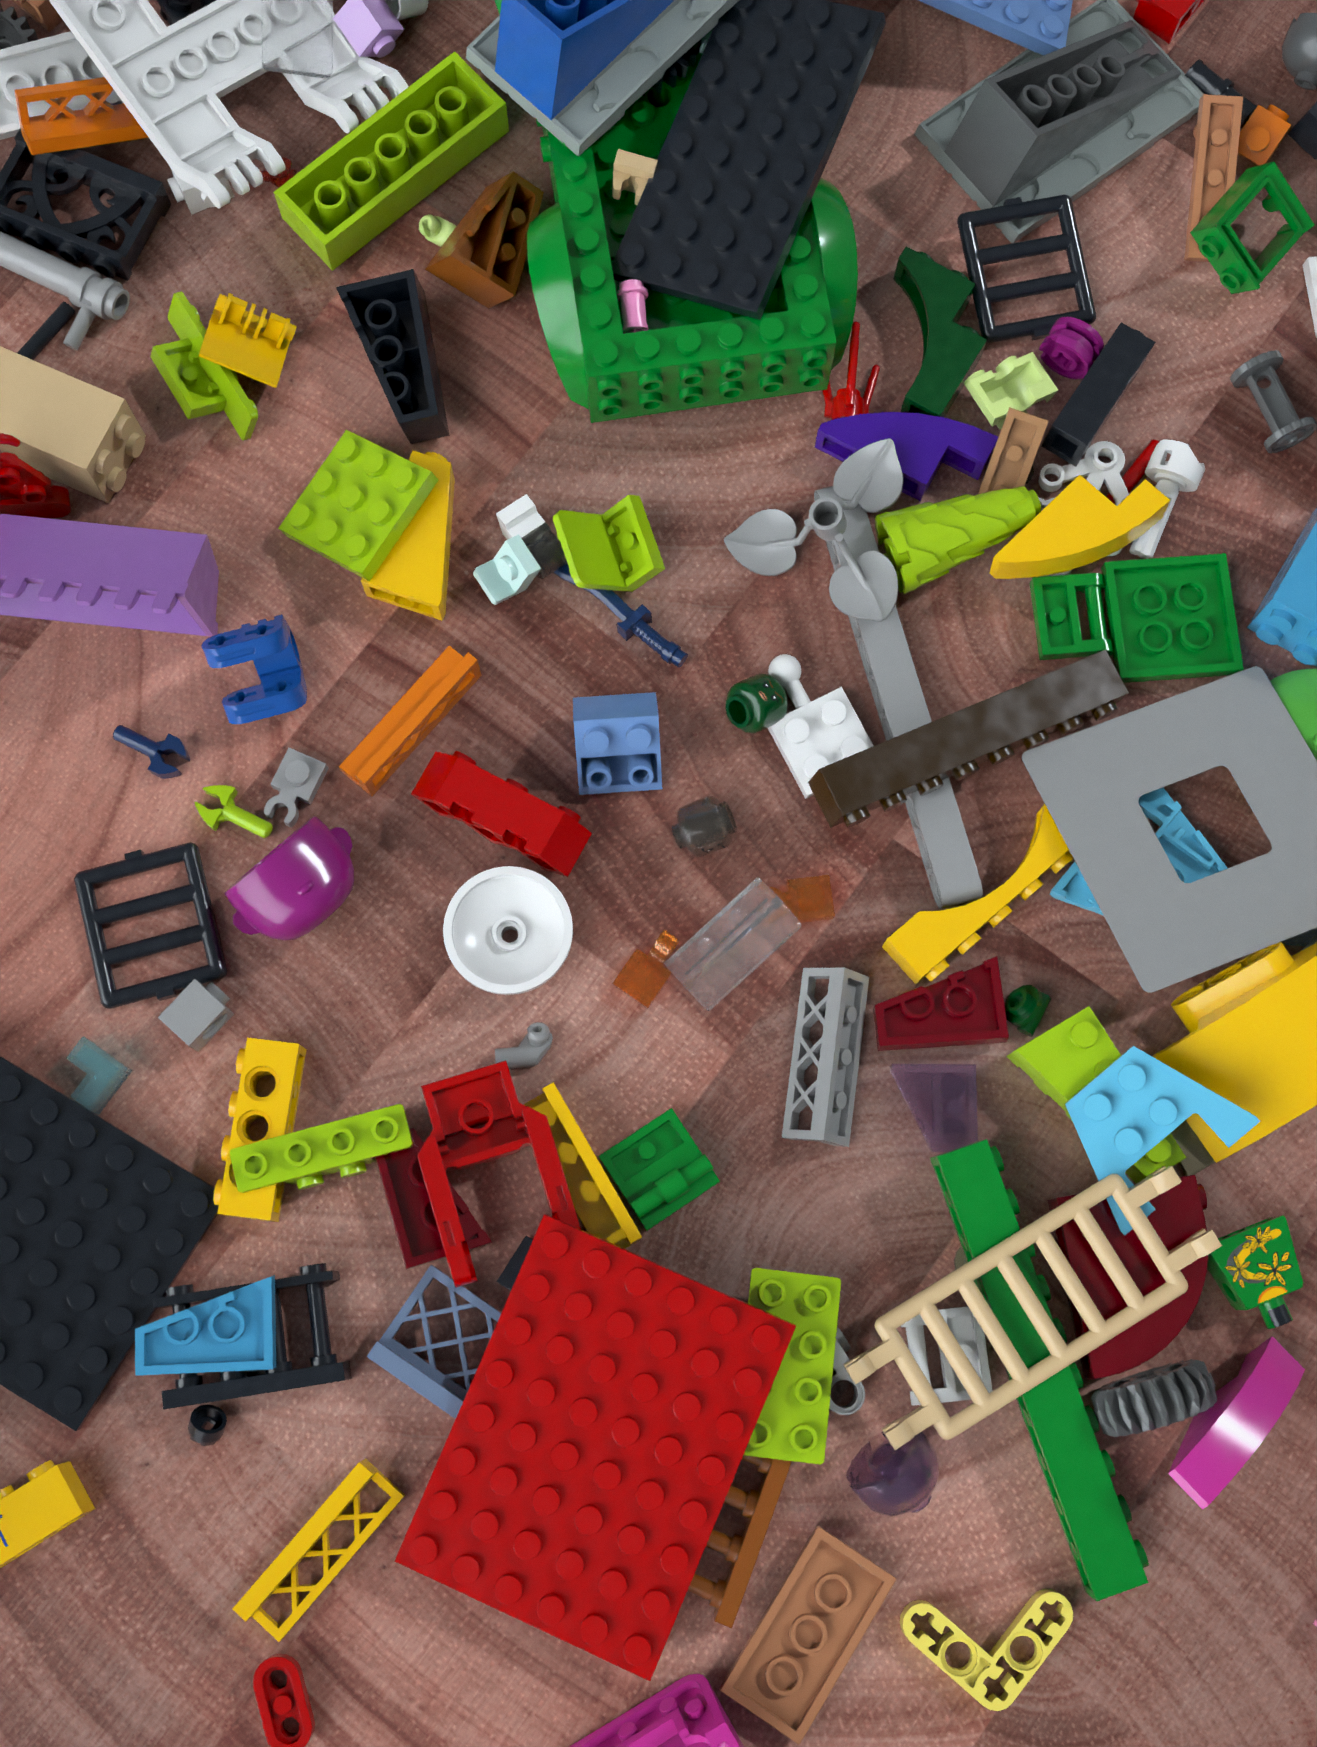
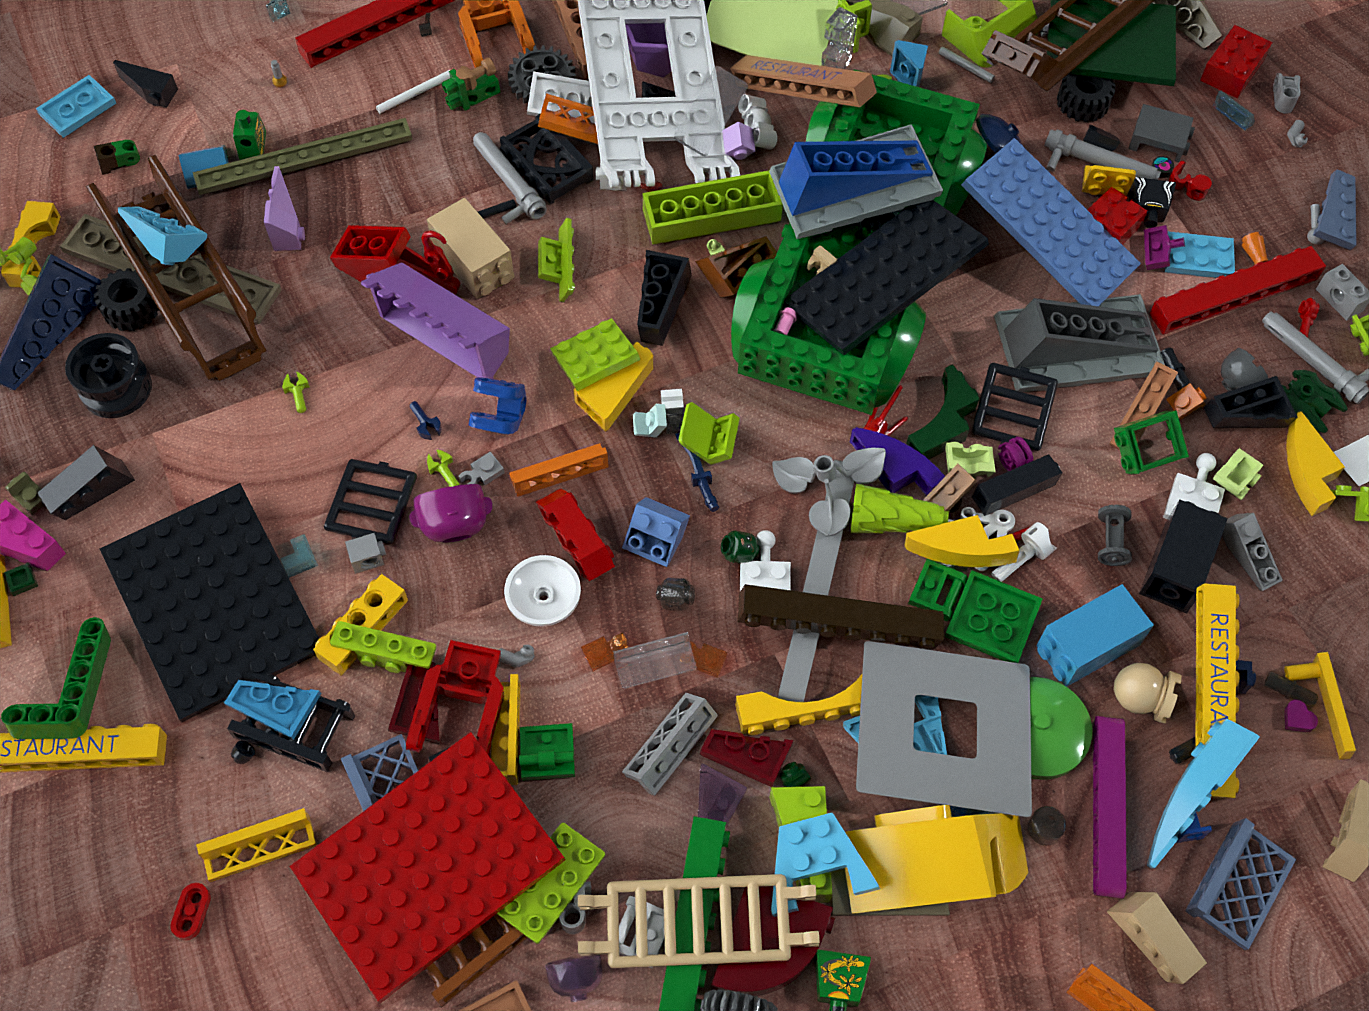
camera: 30 degrees right, 15 degrees down
yellow hinge [198,293,297,388] -> none

